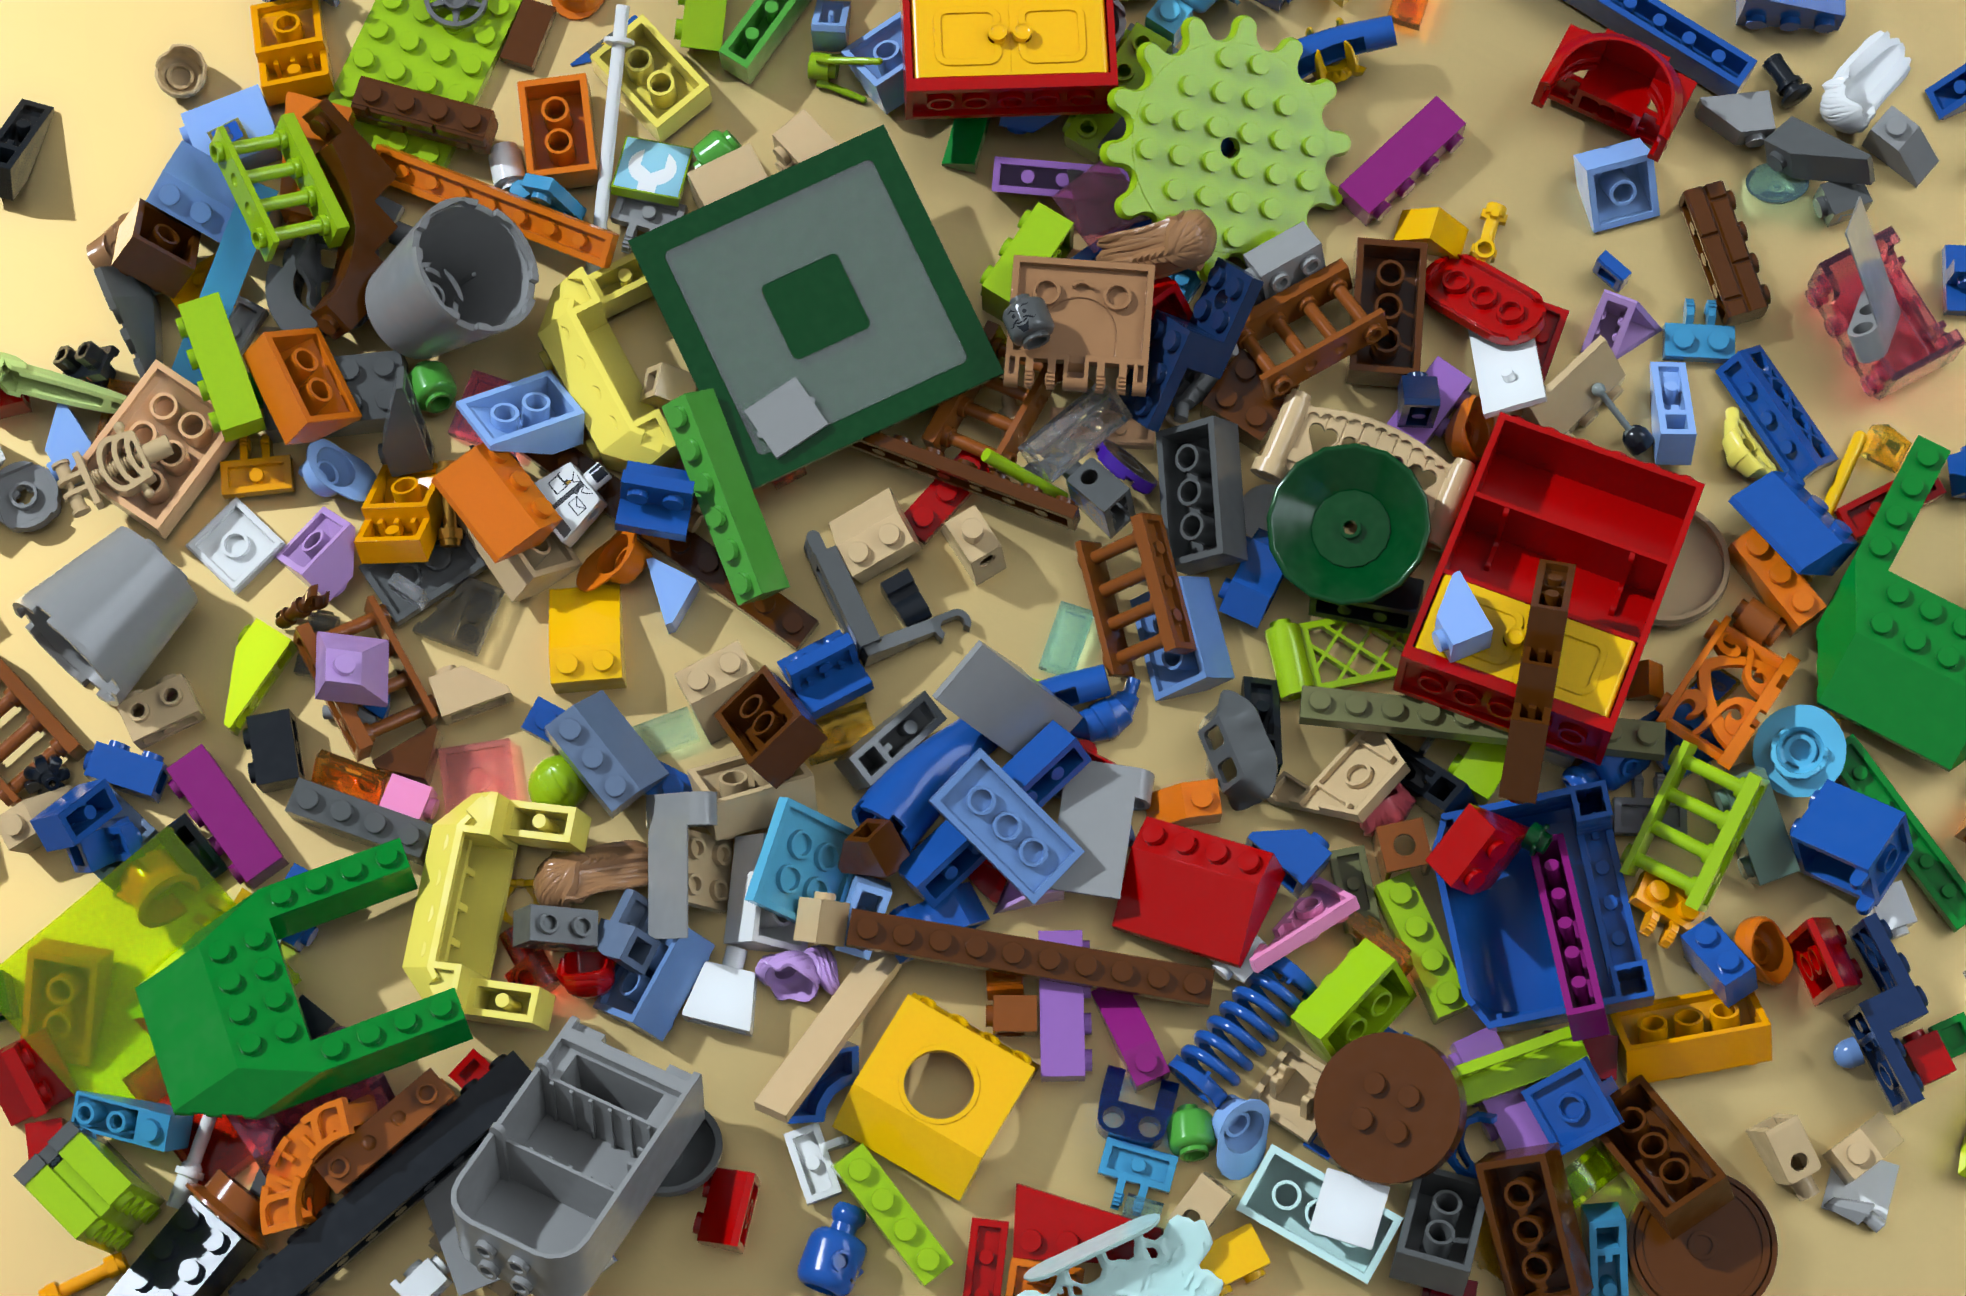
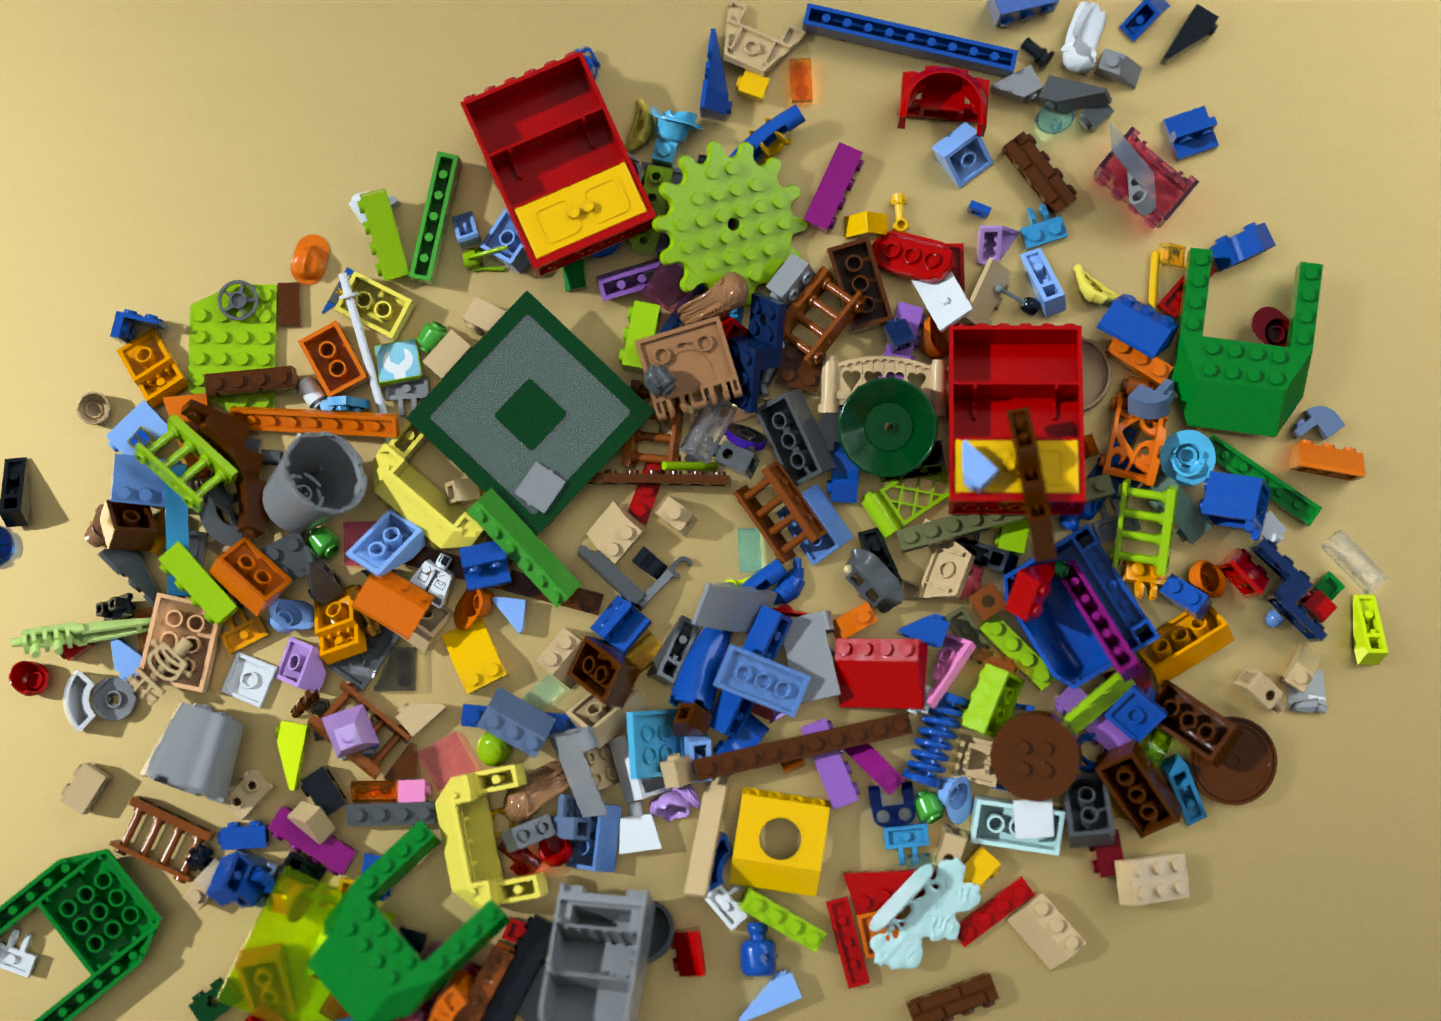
camera: 20 degrees left, 10 degrees up
dark orange brick [986,995,1037,1037] -> none
blue fence [1715,345,1838,480] -> none
none -> tan slope [287,801,336,846]
none -> sand blue brick [1128,378,1175,420]

